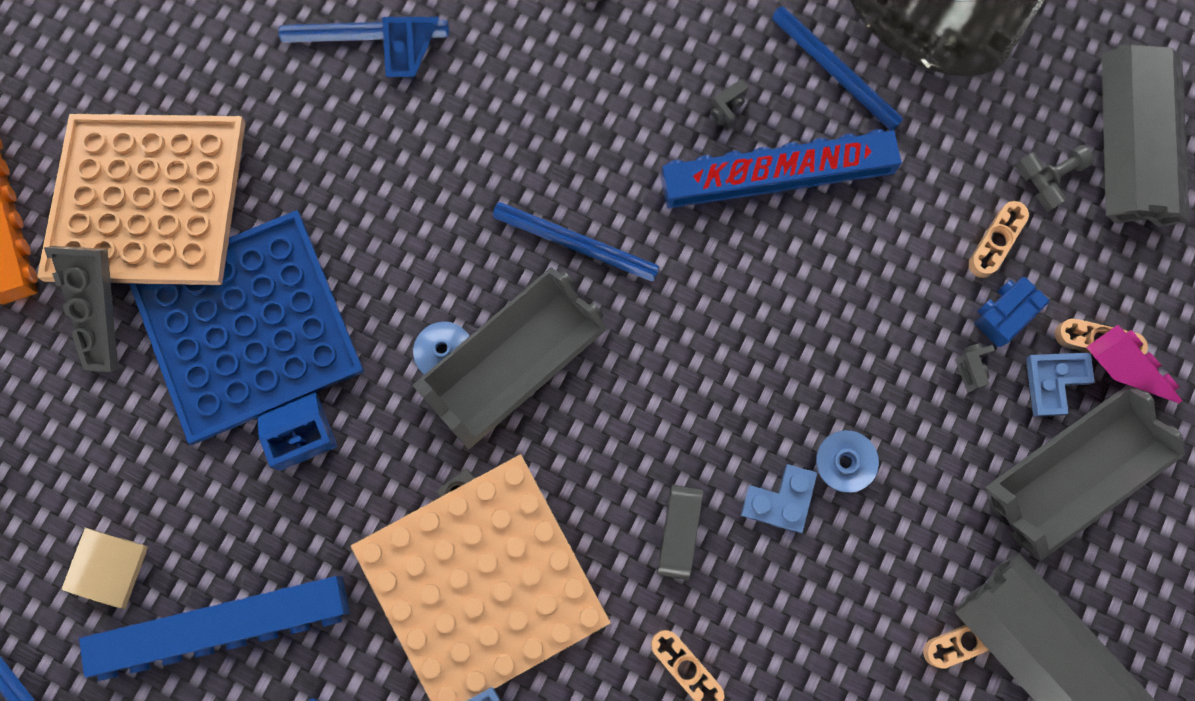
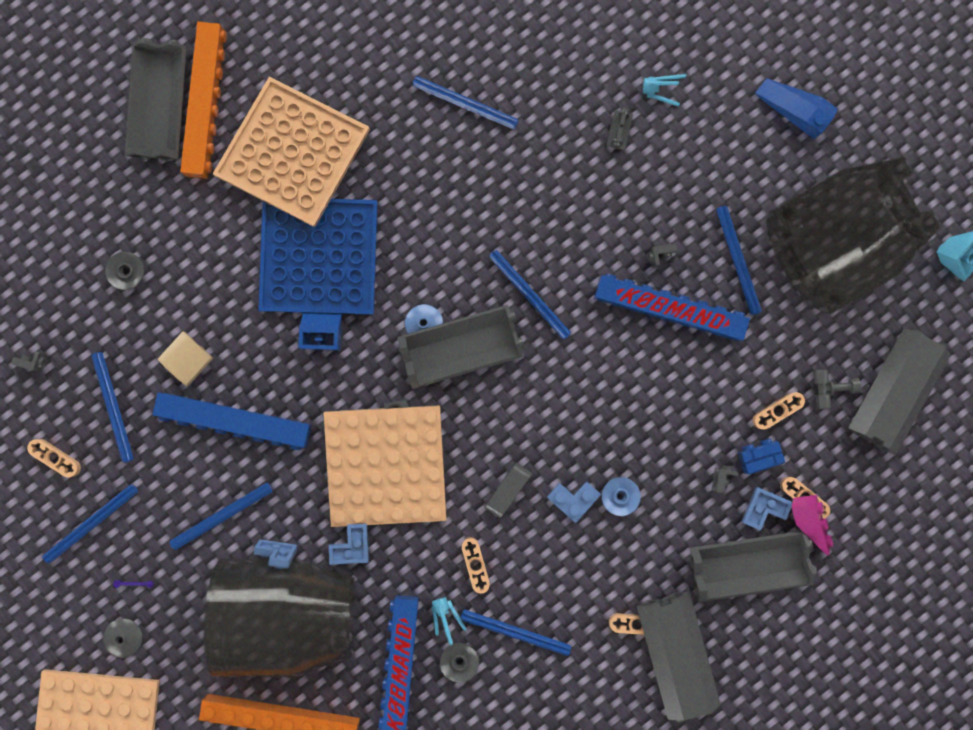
camera: 25 degrees right, 10 degrees up
dark grey wing [44,246,118,372] -> none
blue wing [382,17,439,77] -> none

